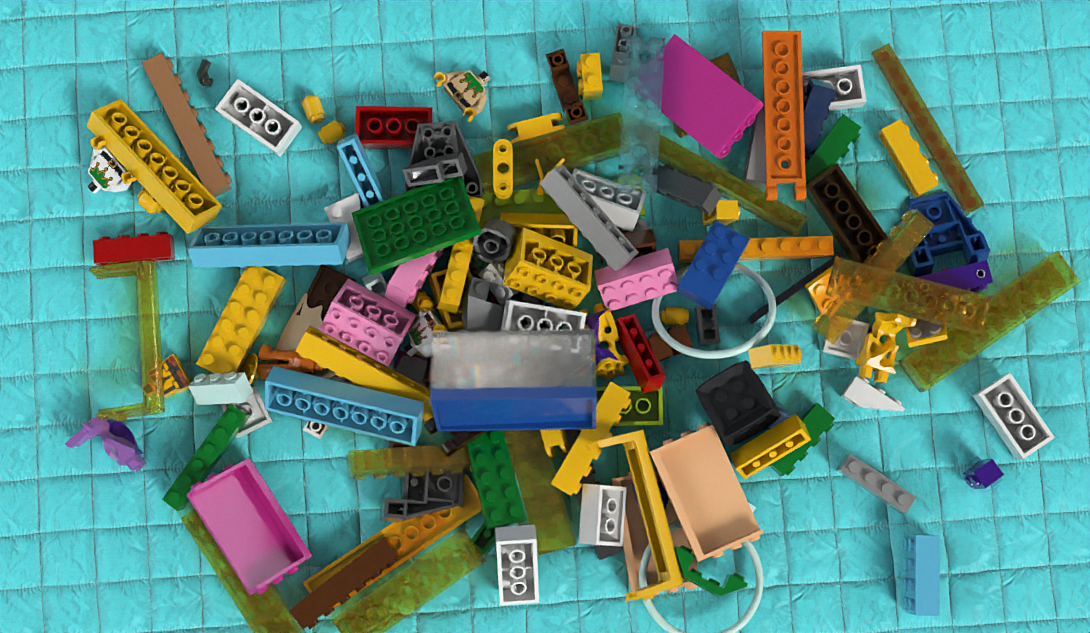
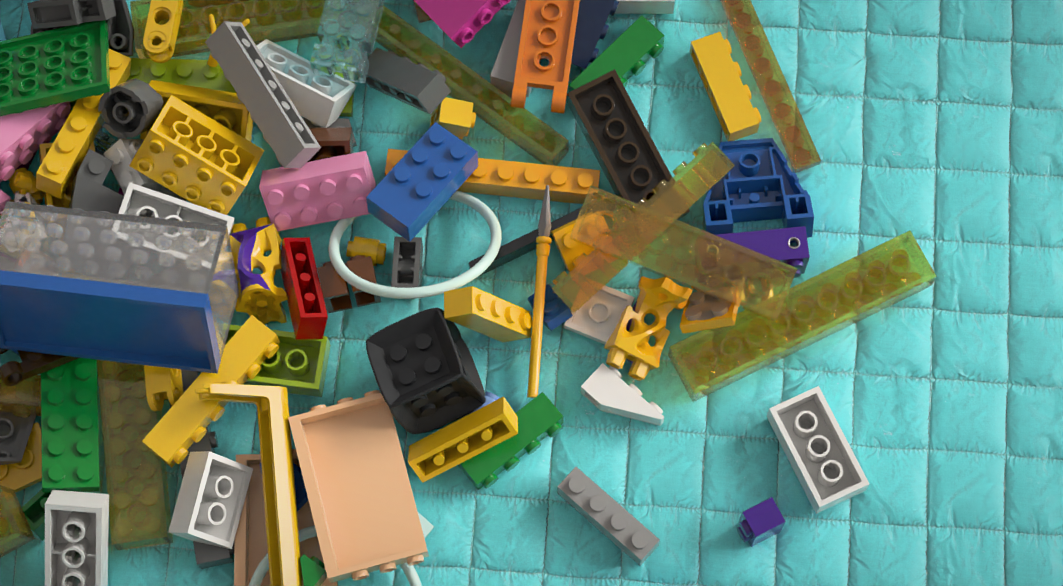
camera: 15 degrees right, 10 degrees down
none -> yellow piece [527,185,552,398]
none -> blue bracket [528,284,573,331]

